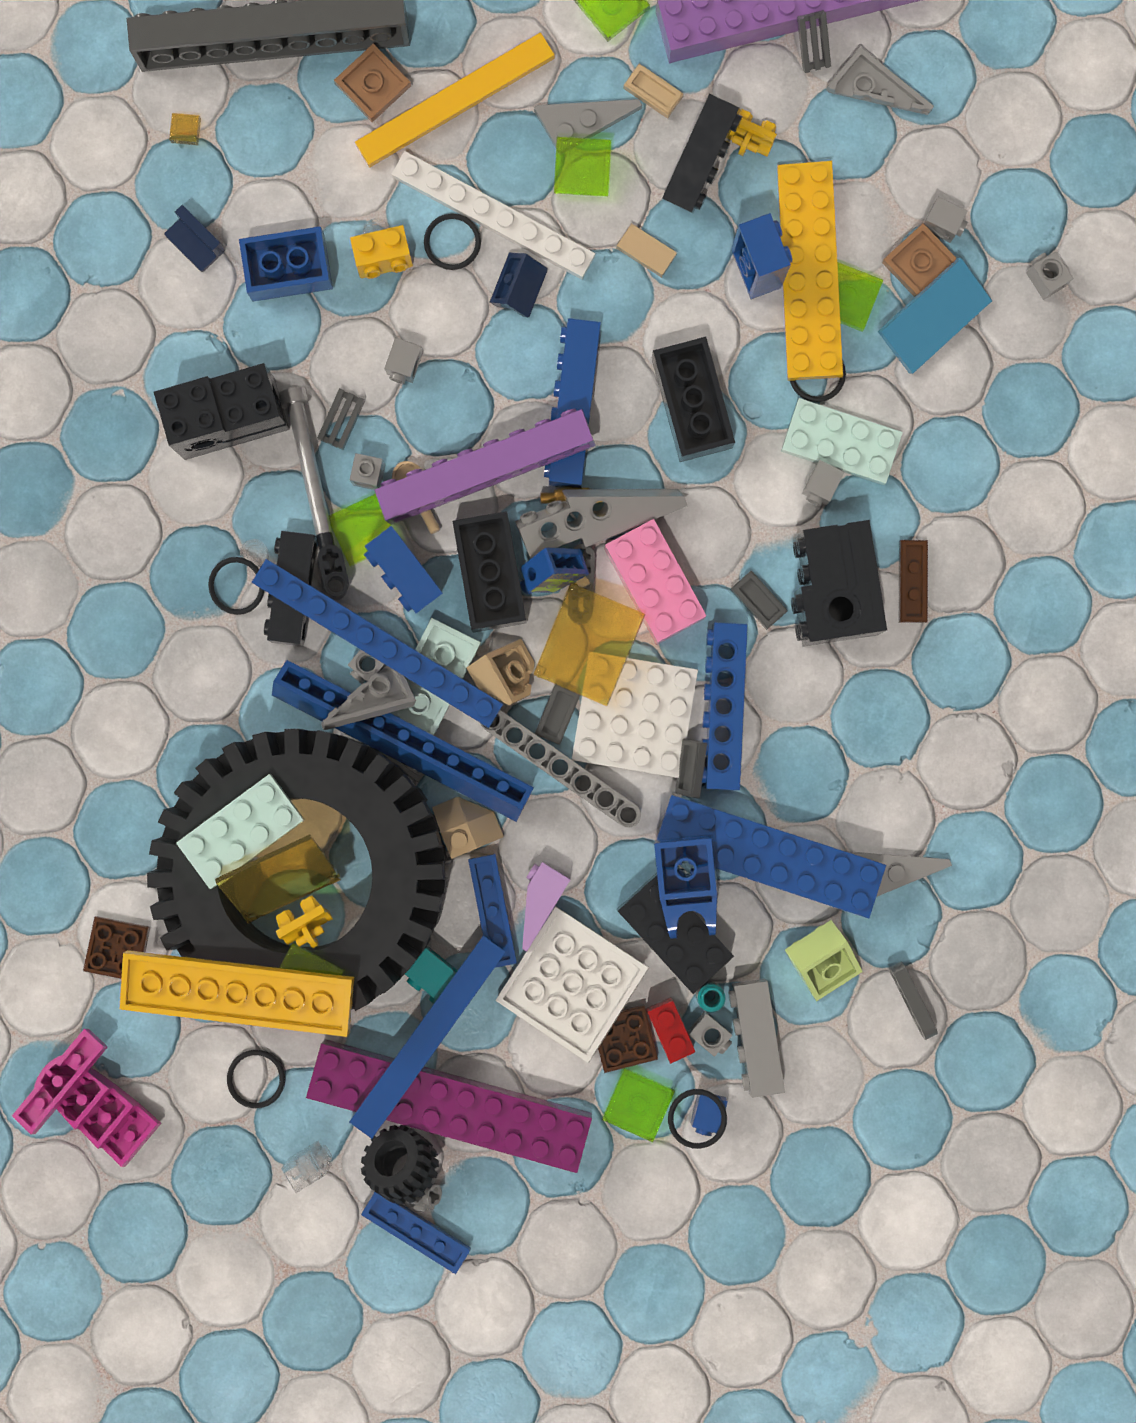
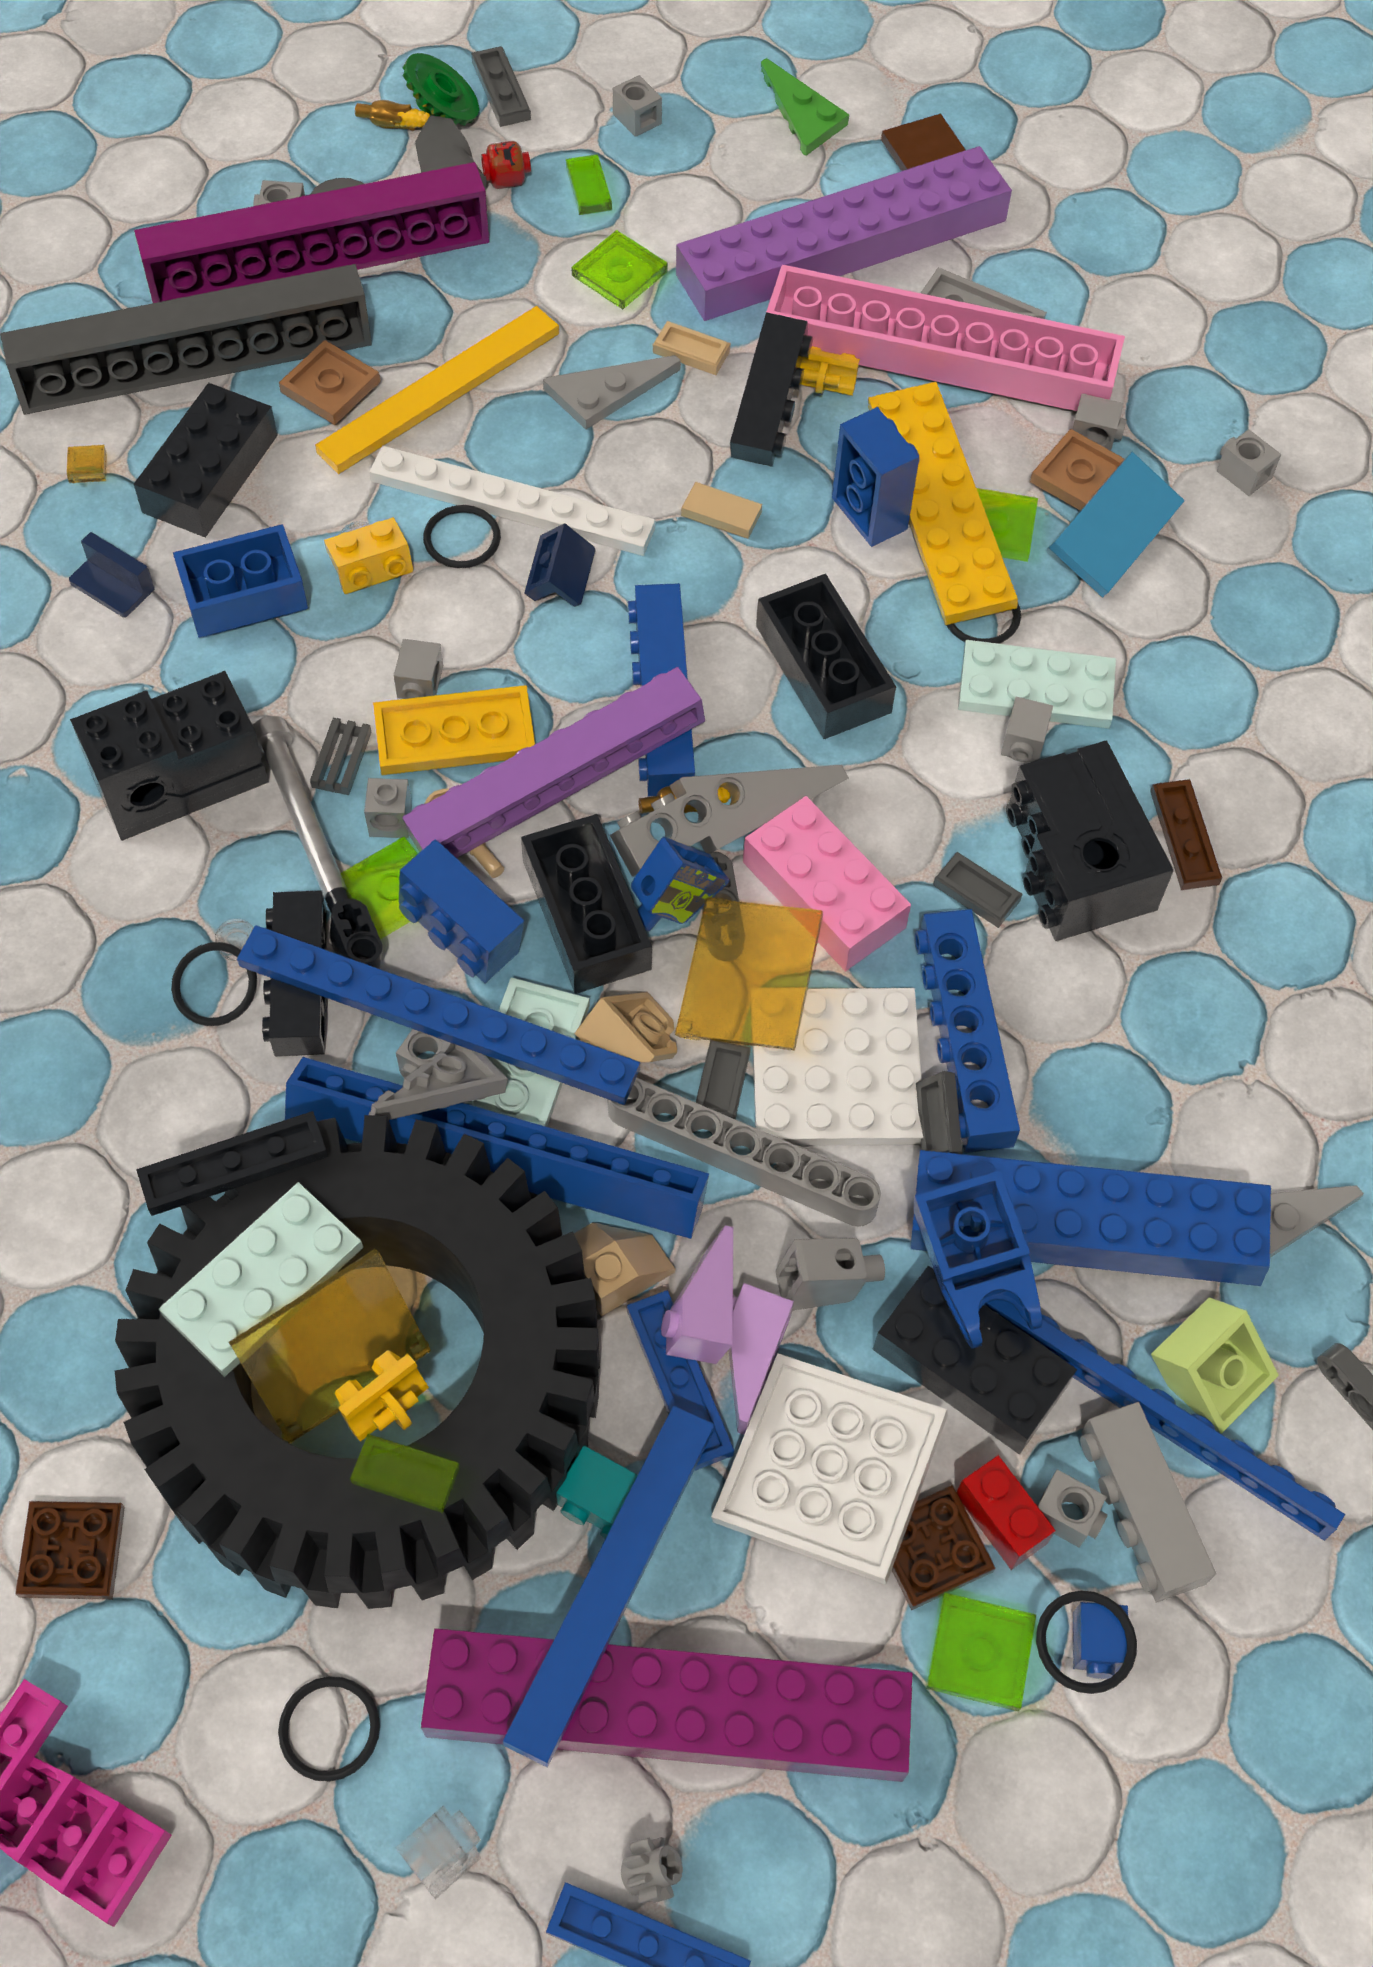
camera: 10 degrees left, 25 degrees down
yellow plate [119,950,354,1037] -> none
black tyre [361,1125,439,1204] -> none
clear neon green tile [554,137,611,196] -> none
teal brick [696,981,726,1012] -> none
dark grey tile [797,10,831,73] -> none
none -> black brick [134,382,278,538]
none -> black plate [136,1111,328,1216]
none -> yellow plate [373,685,535,775]
none -> lavender slope [661,1226,733,1364]
none -> bright pink brick [766,265,1125,411]
none -> light grey torso [776,1238,885,1311]
none -> blue plate [984,1300,1345,1541]

